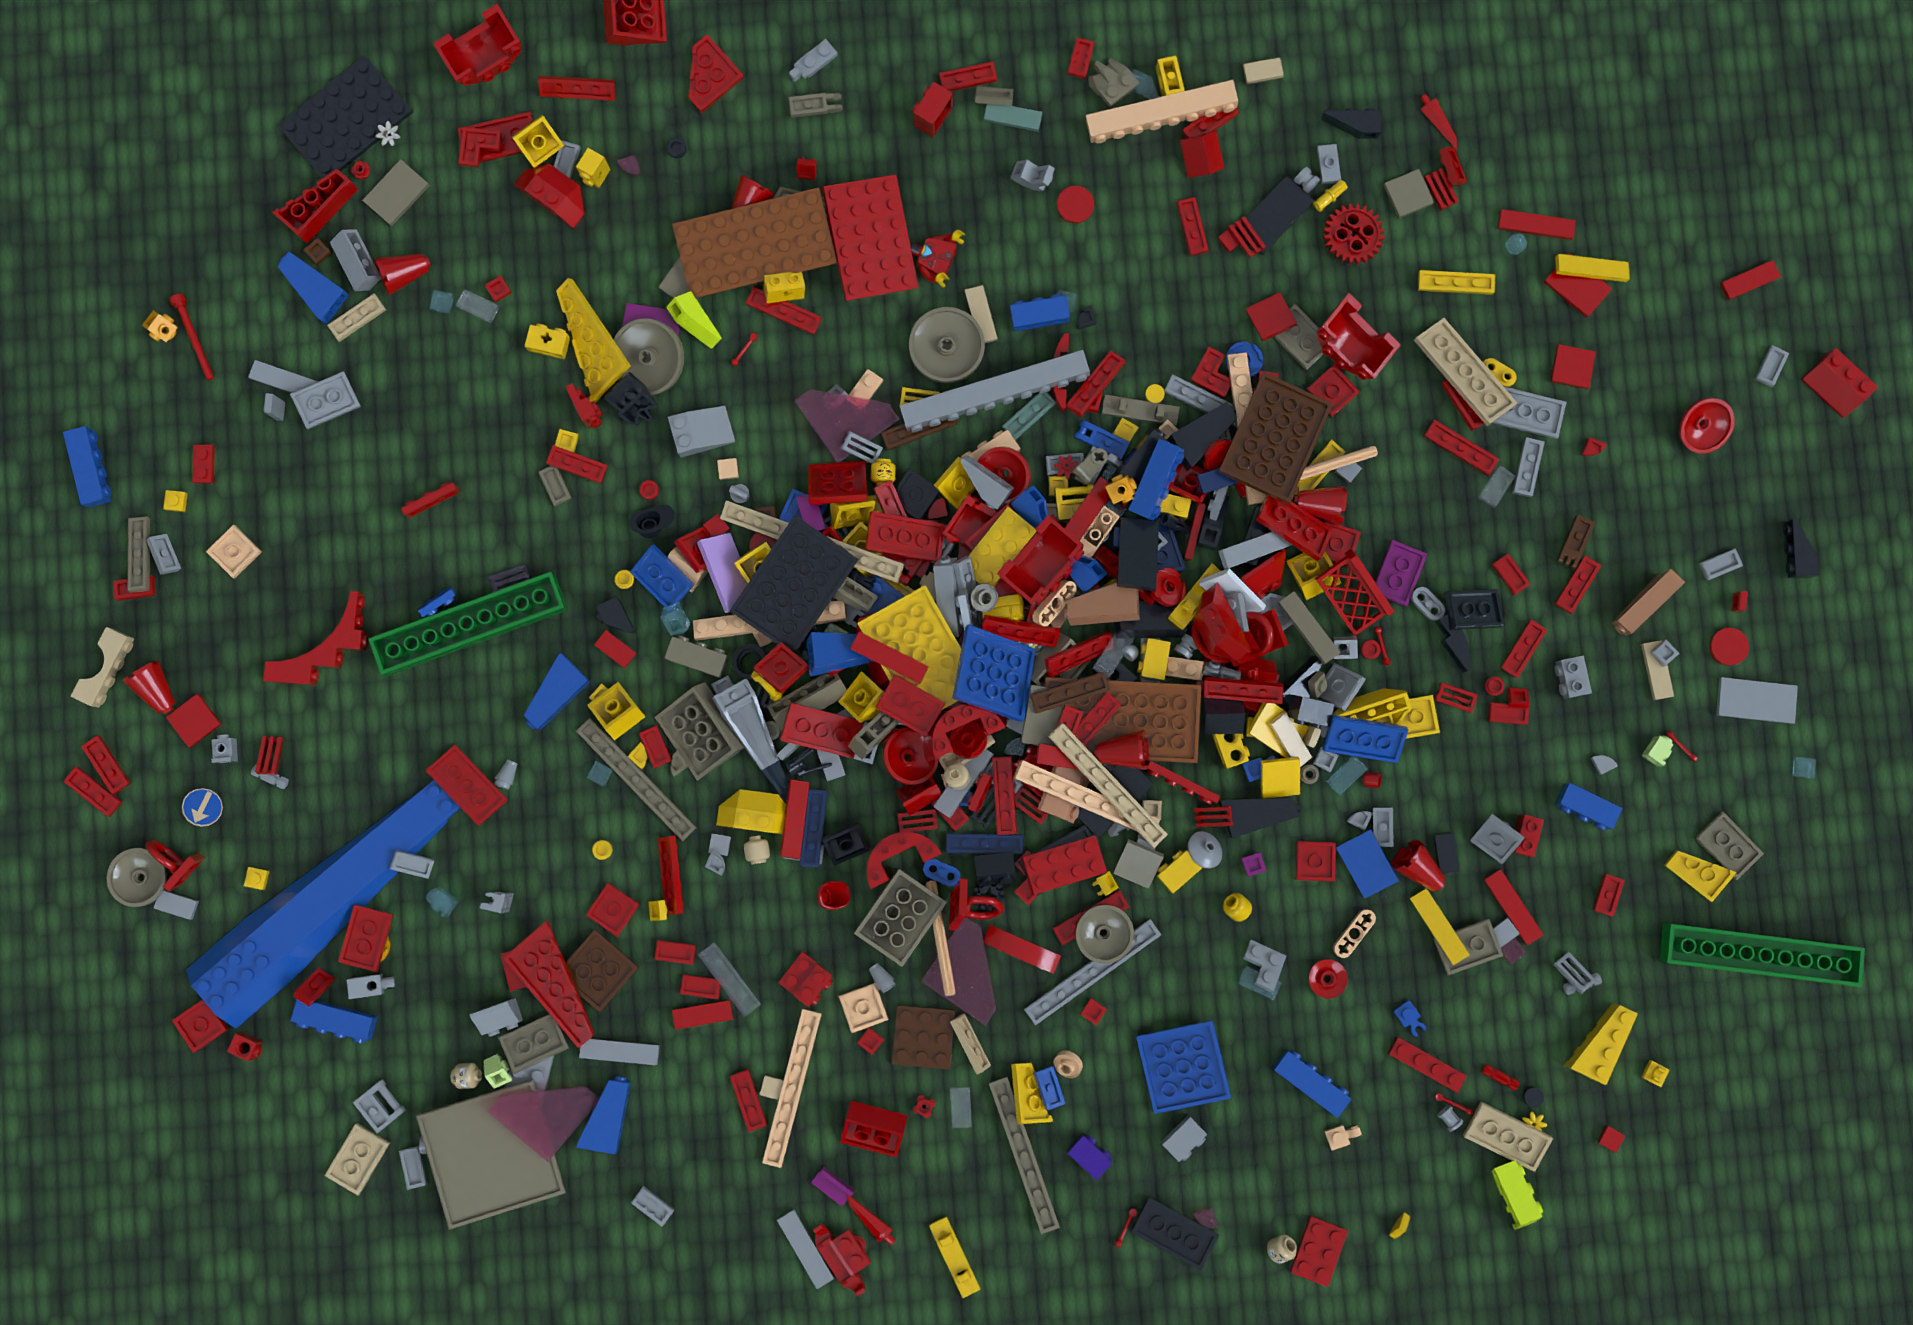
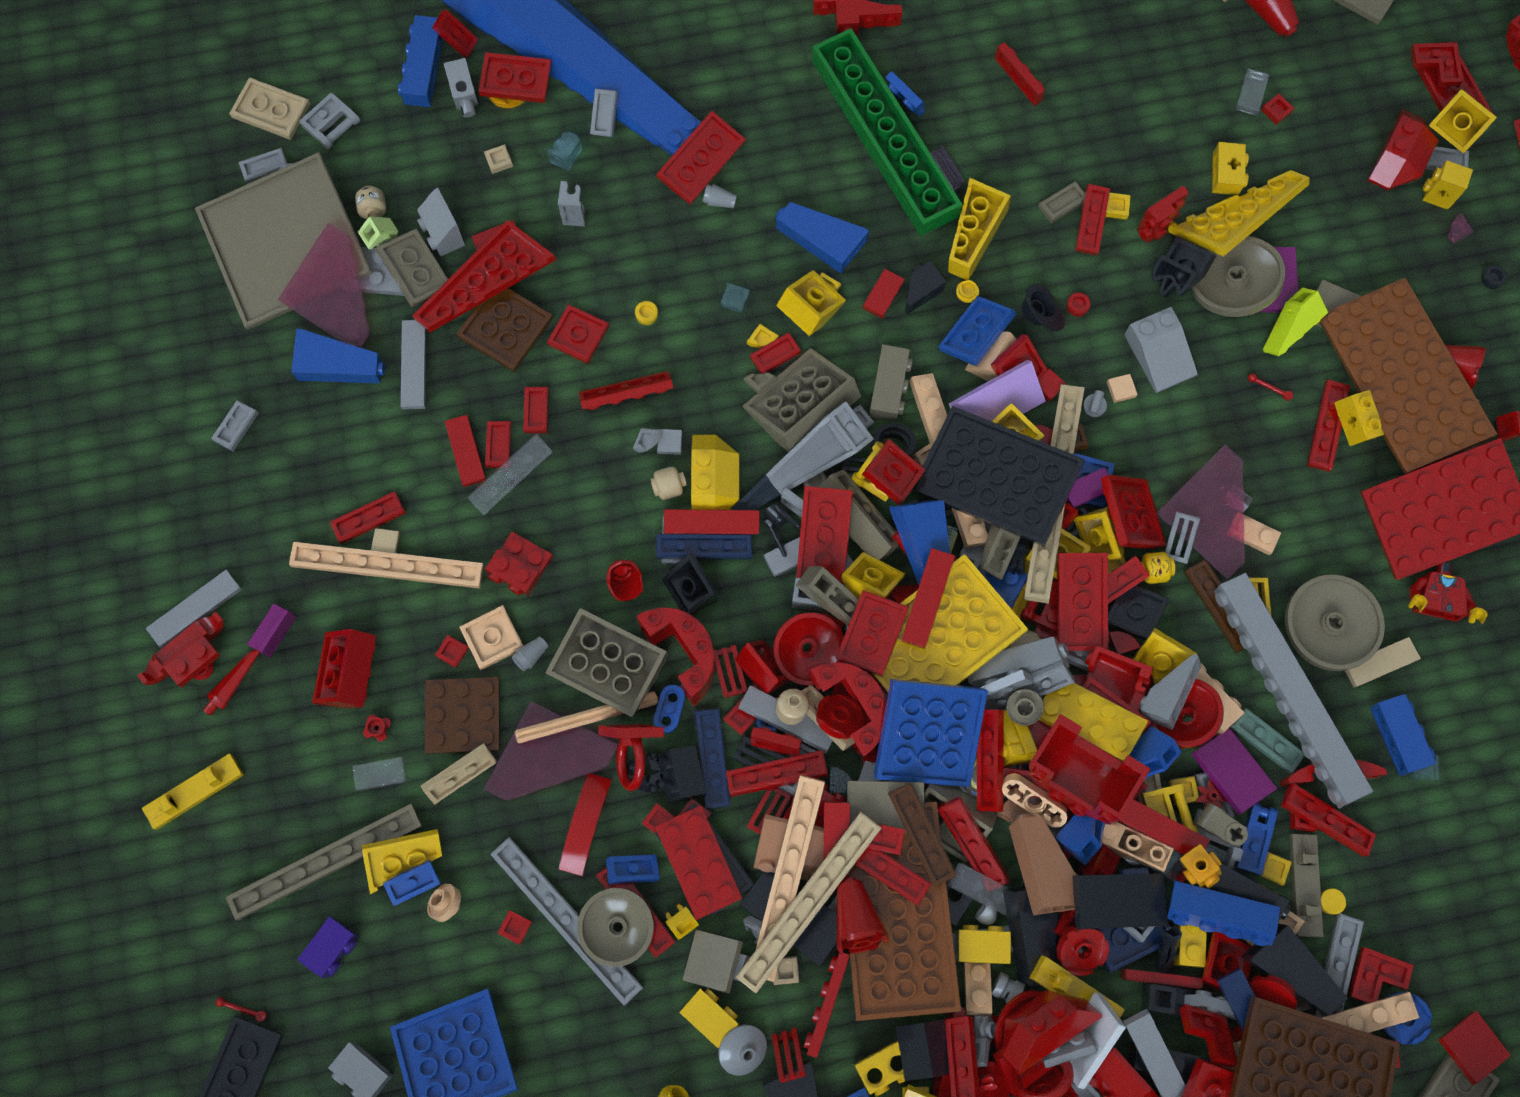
camera: 85 degrees right, 10 degrees down
clear light blue tile [430,290,454,314] -> none
dark tan tile [576,718,697,841] -> none
yellow plate [649,900,667,921] -> none
clear light blue brick [661,602,690,636] -> none
black tile [1078,305,1097,330] -> none
none -> tan tile [484,144,513,174]
none -> blue plate [606,854,660,884]
none -> yellow wedge [948,178,1011,280]
none -> red plate [1179,1004,1237,1068]
none -> magenta tile [1191,728,1277,816]

